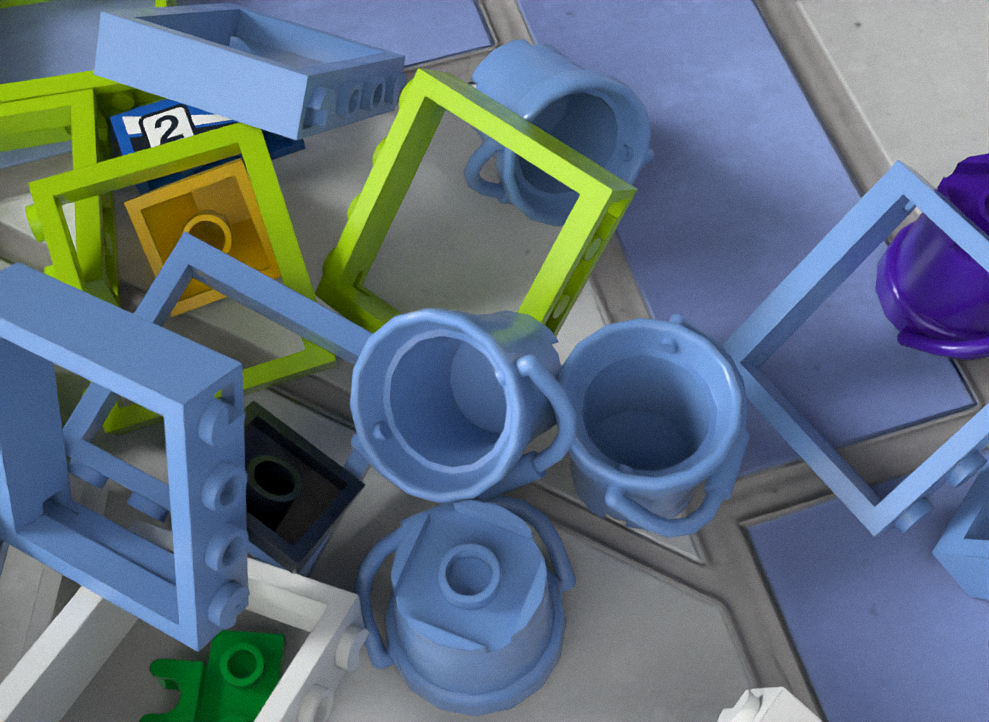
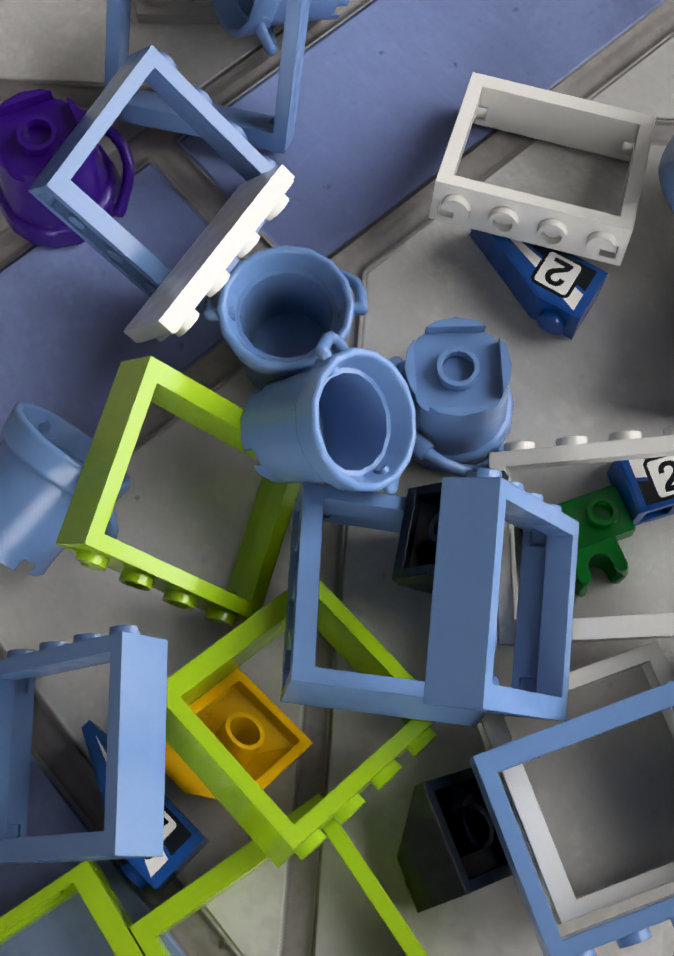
camera: 115 degrees left, 10 degrees up
none -> white tile [123,164,295,343]

